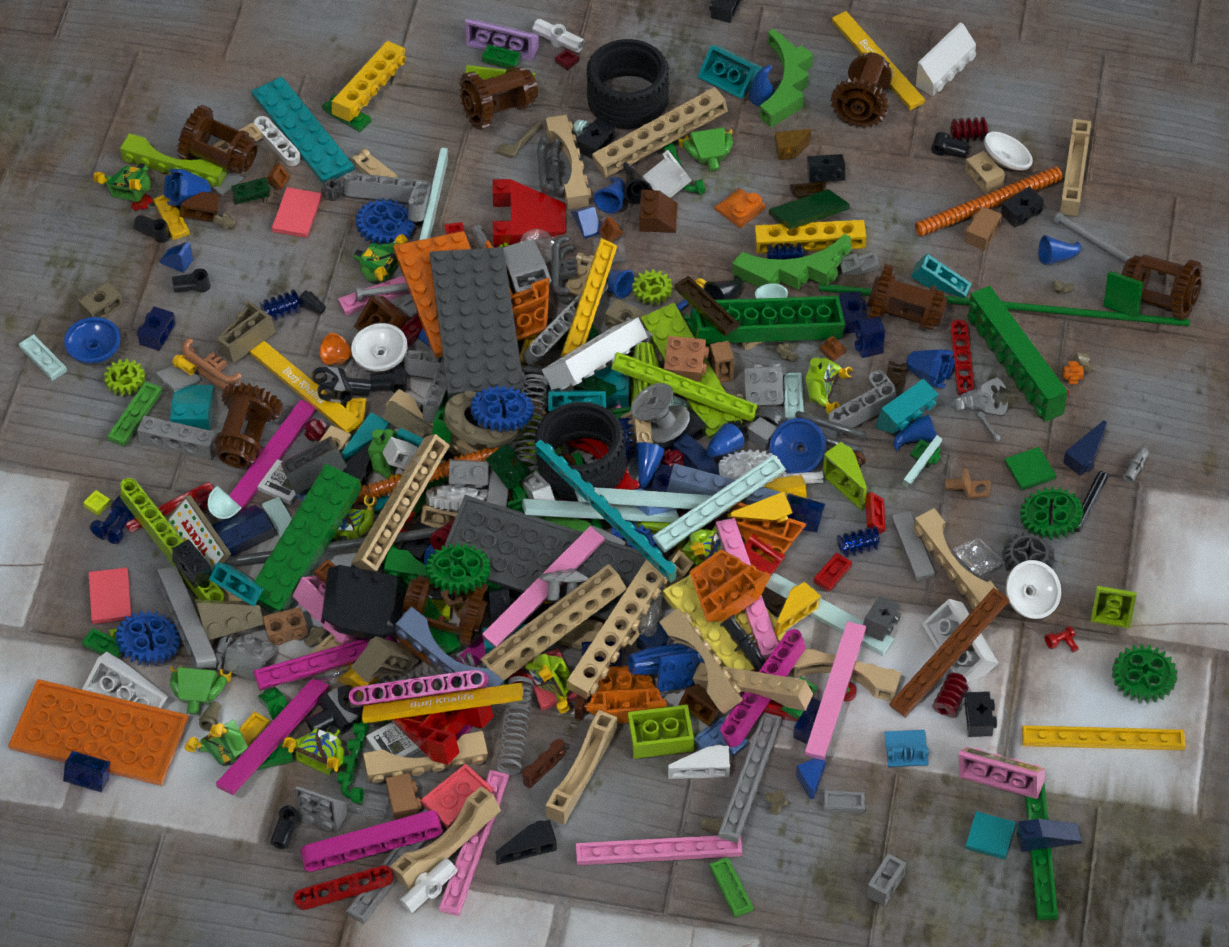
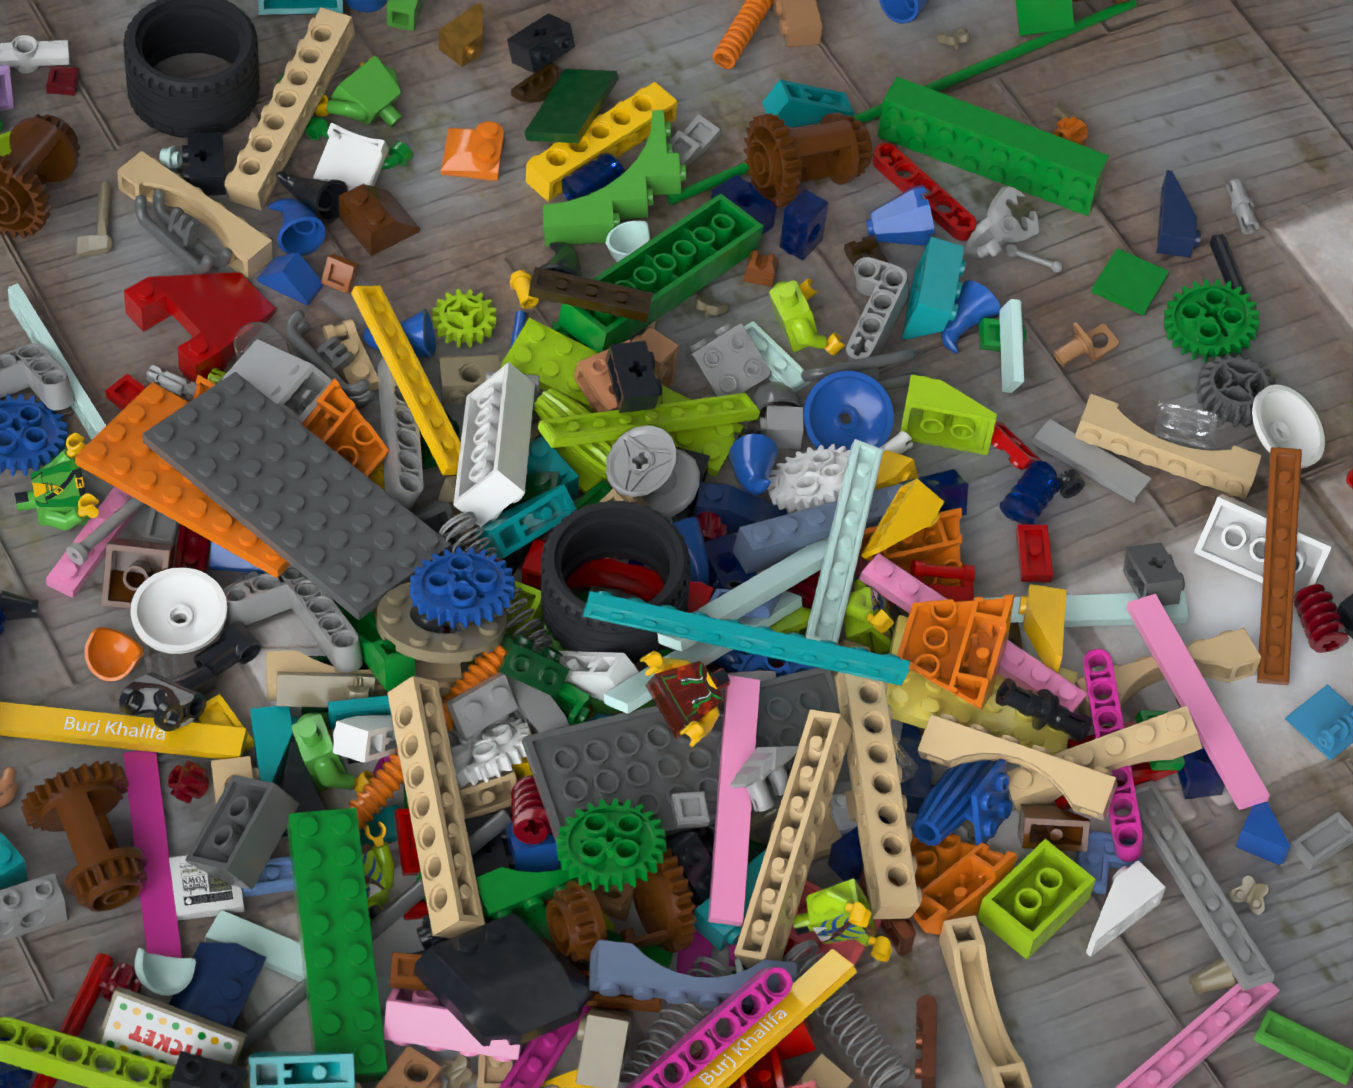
camera: 45 degrees left, 0 degrees up
none -> black brick [605,340,662,413]
none -> torso [640,651,730,747]
none -> light grey tile [670,791,710,829]
none -> black bush [1054,469,1085,498]

